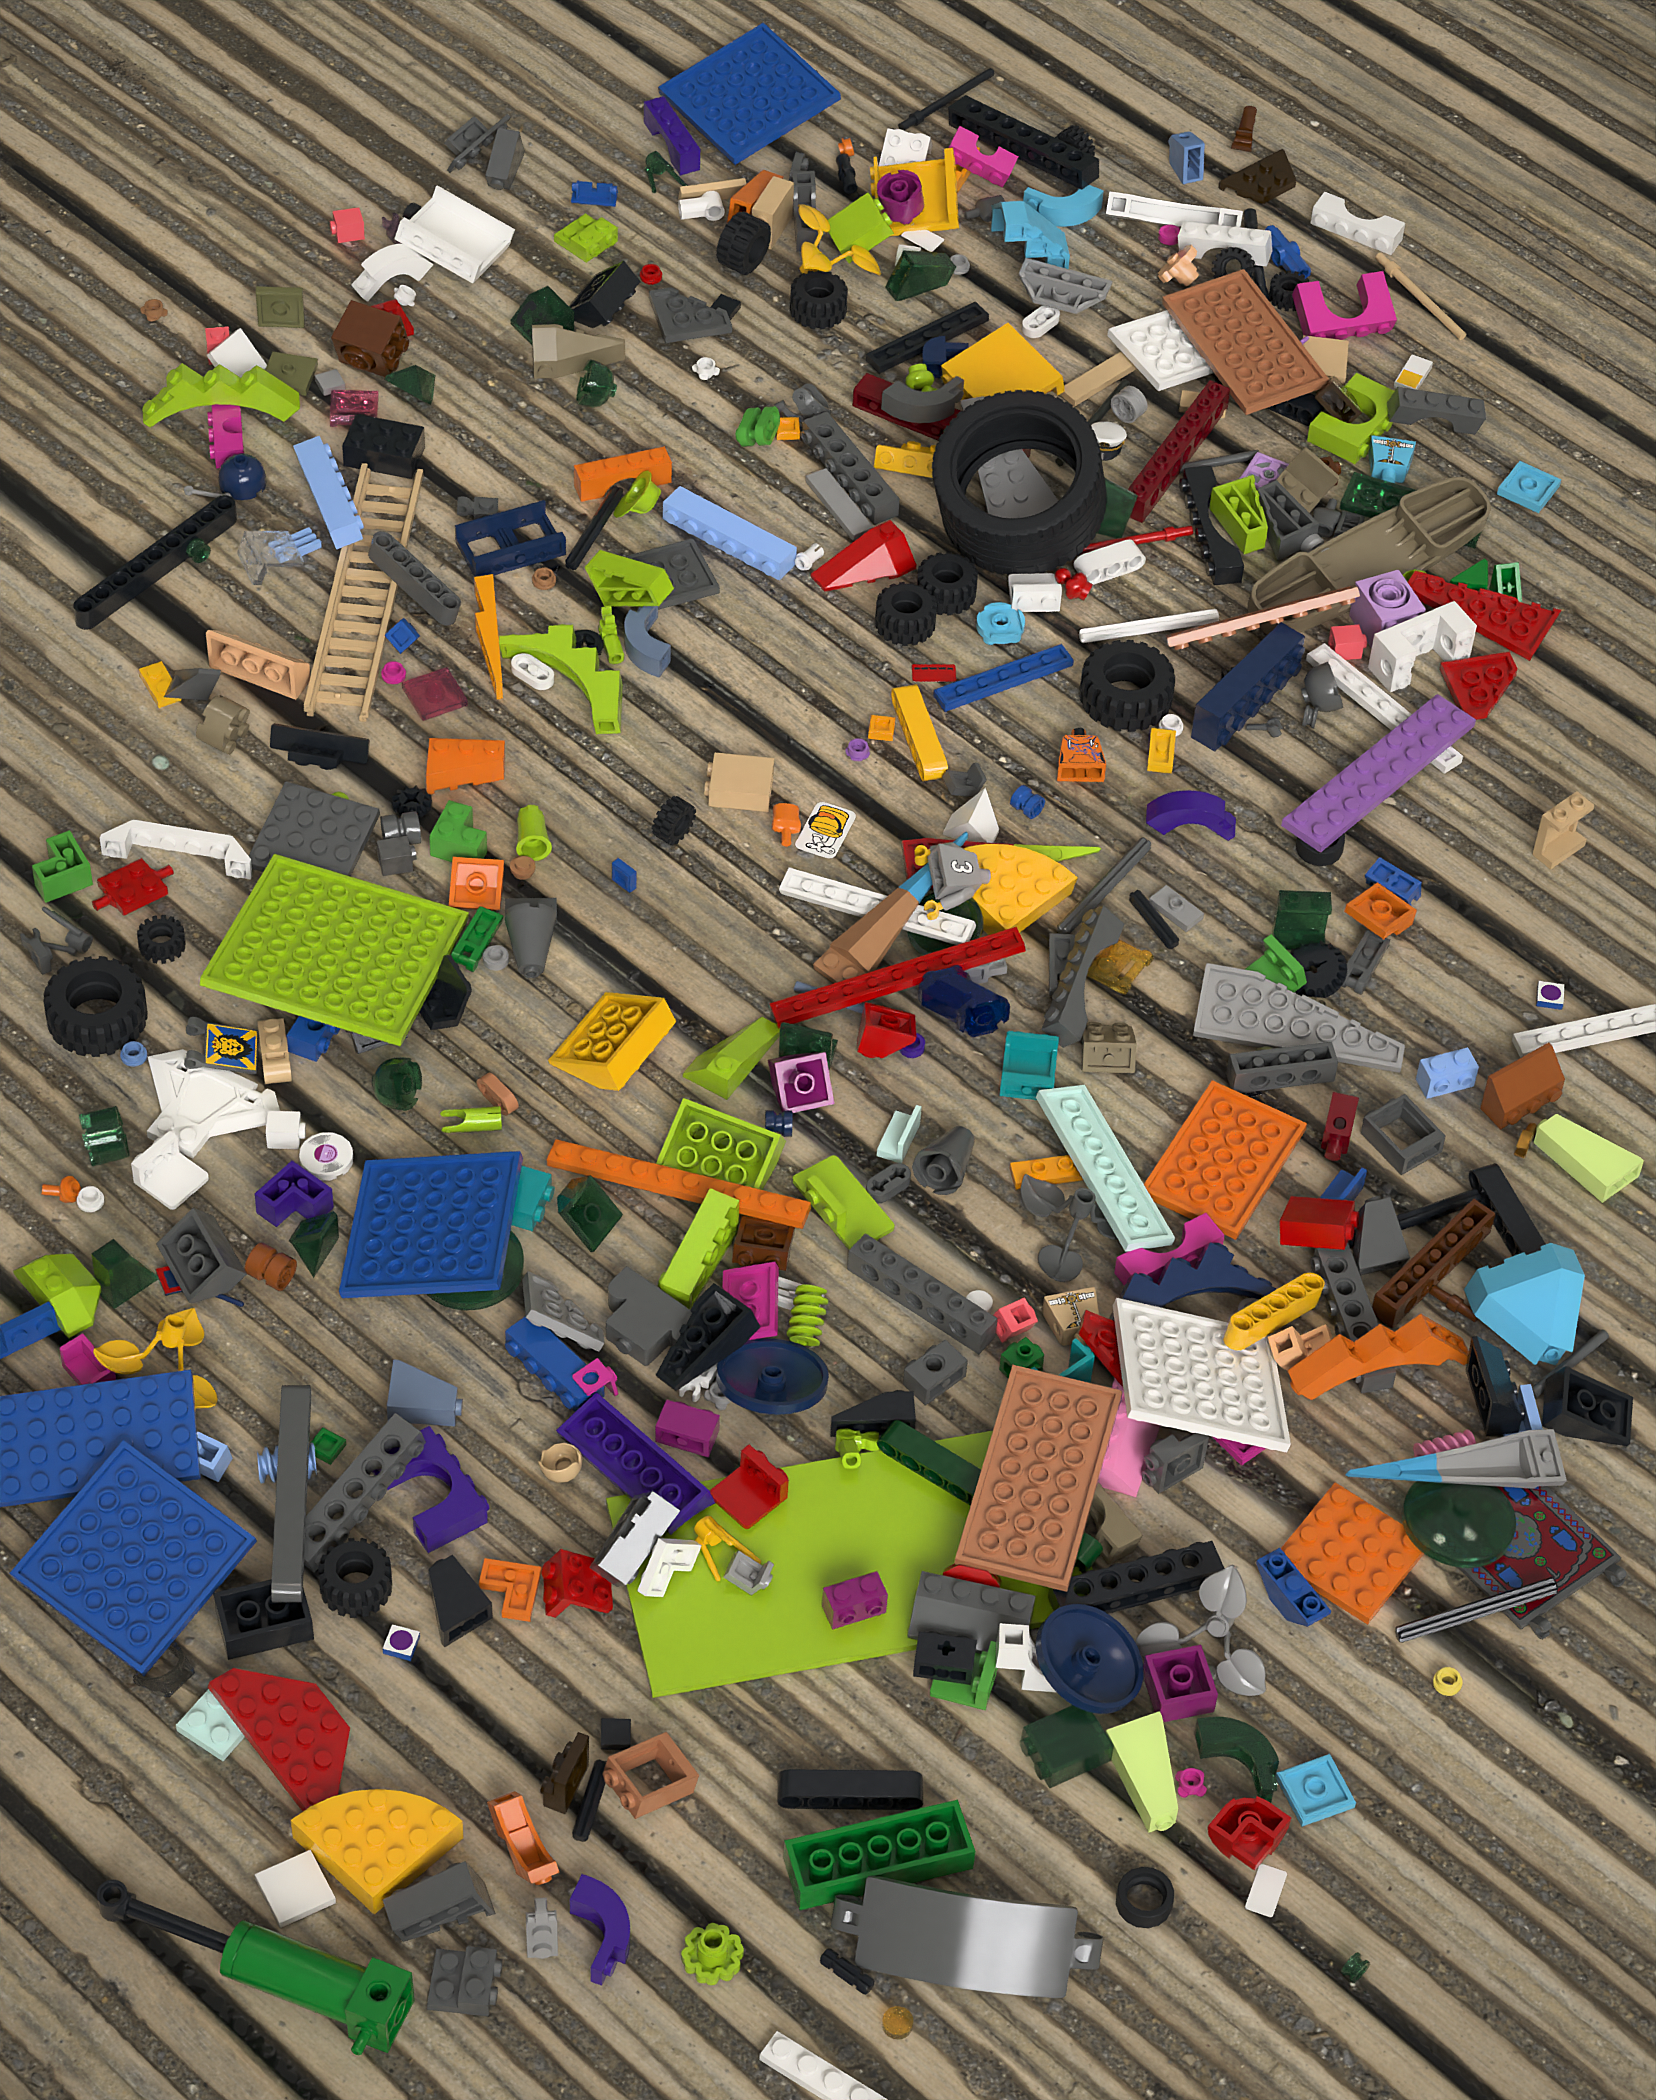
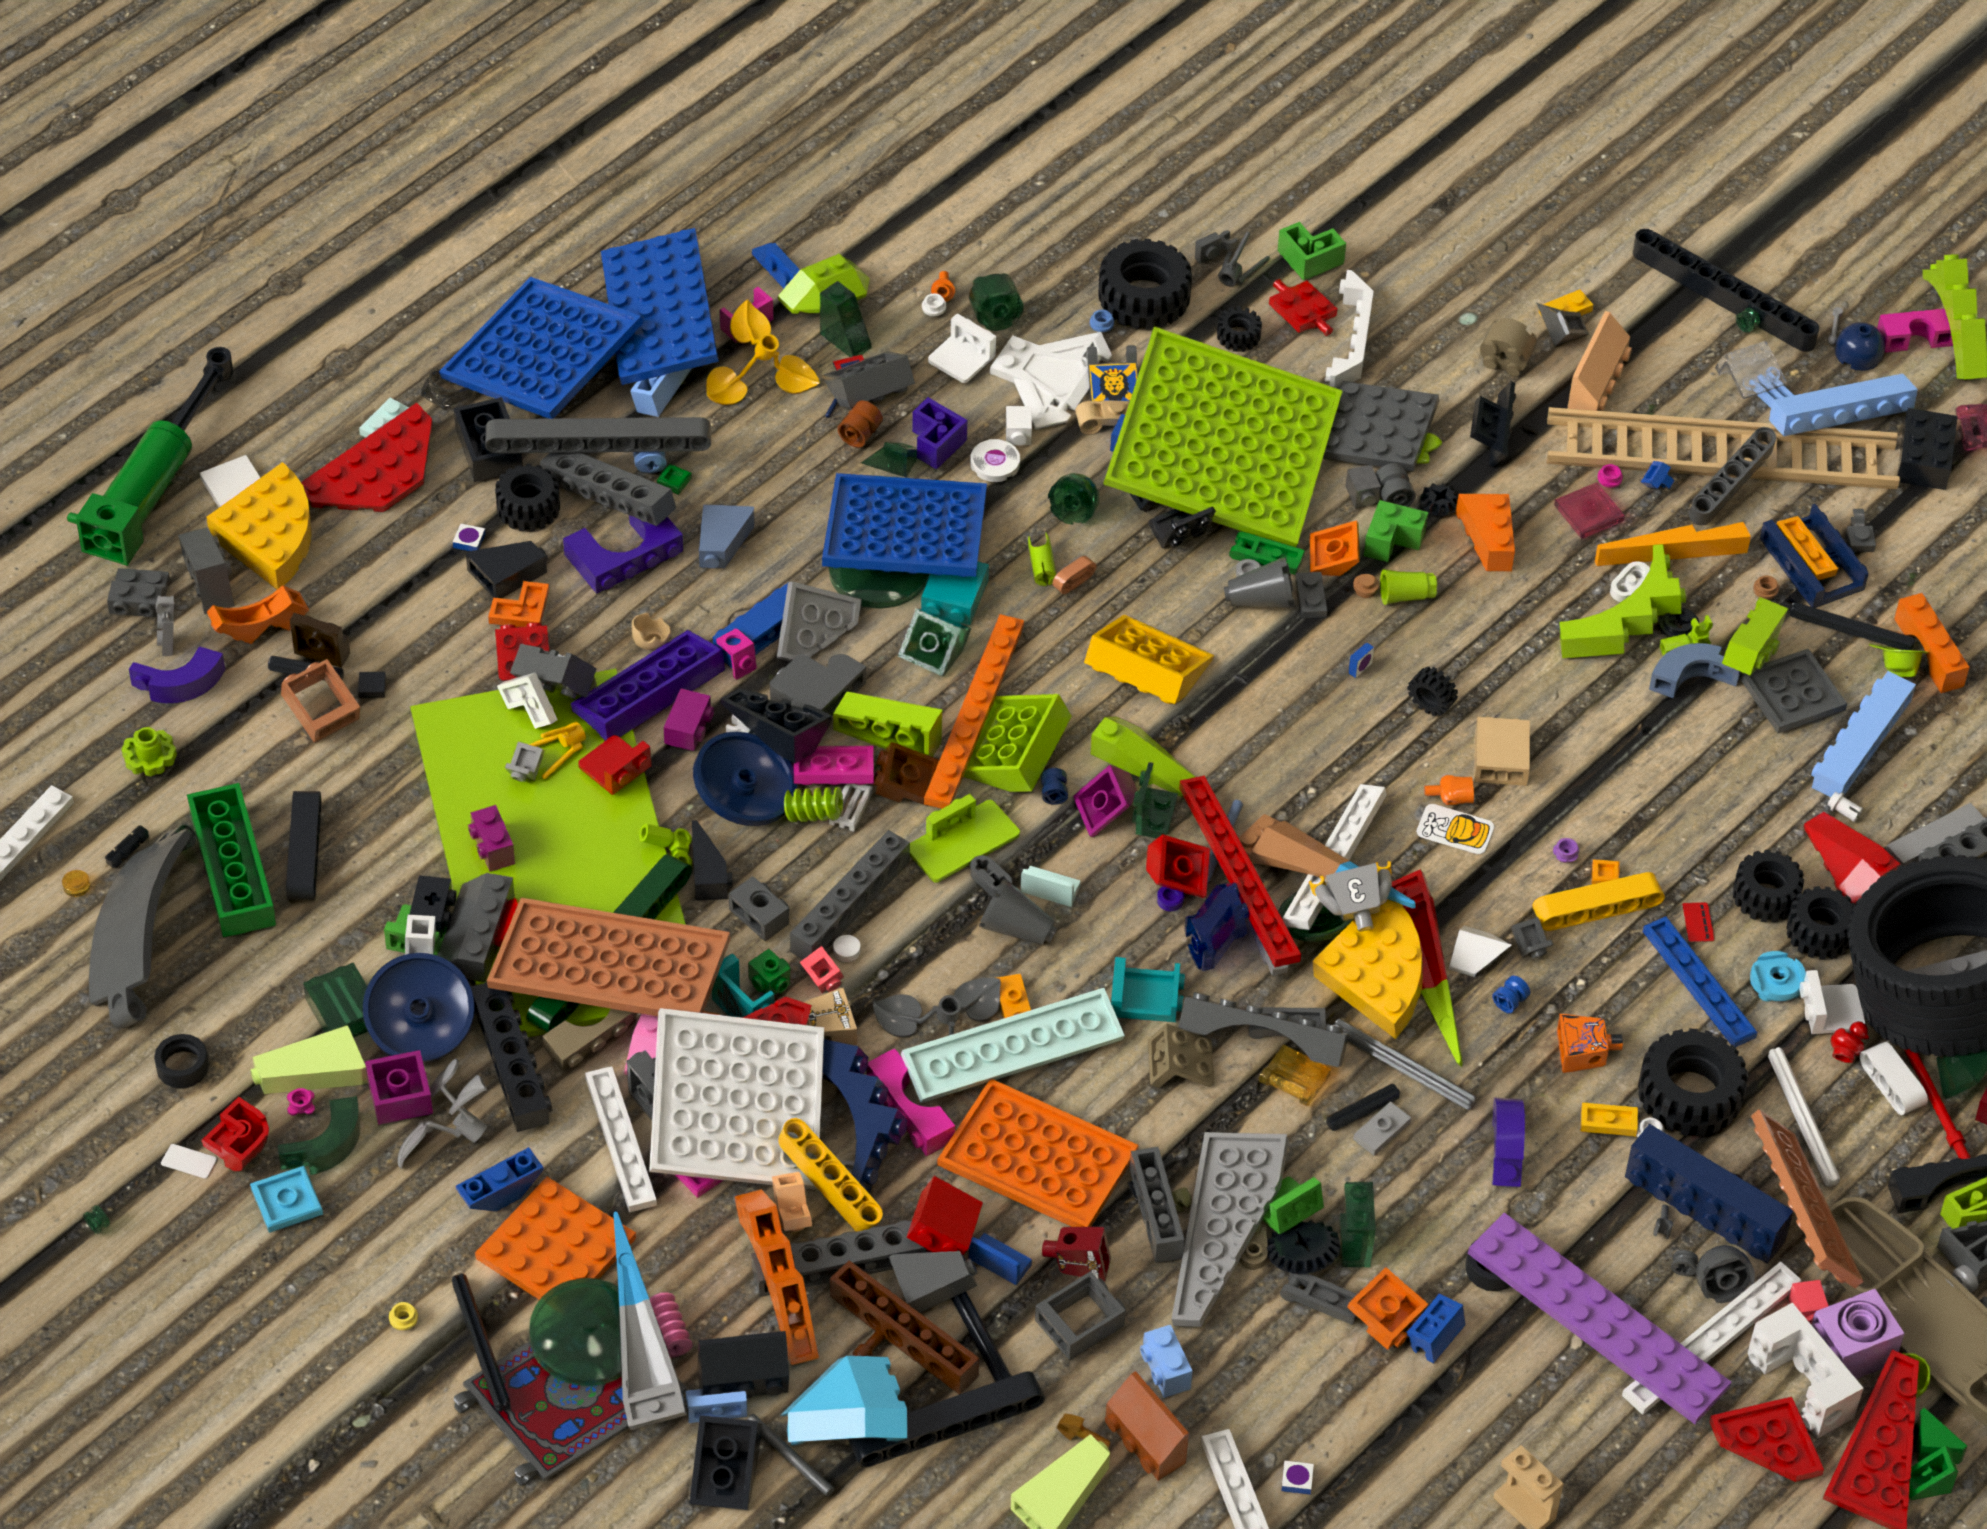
camera: 90 degrees right, 0 degrees up
none -> white plate [585,1066,657,1213]
none -> light orange plate [1776,516,1838,580]

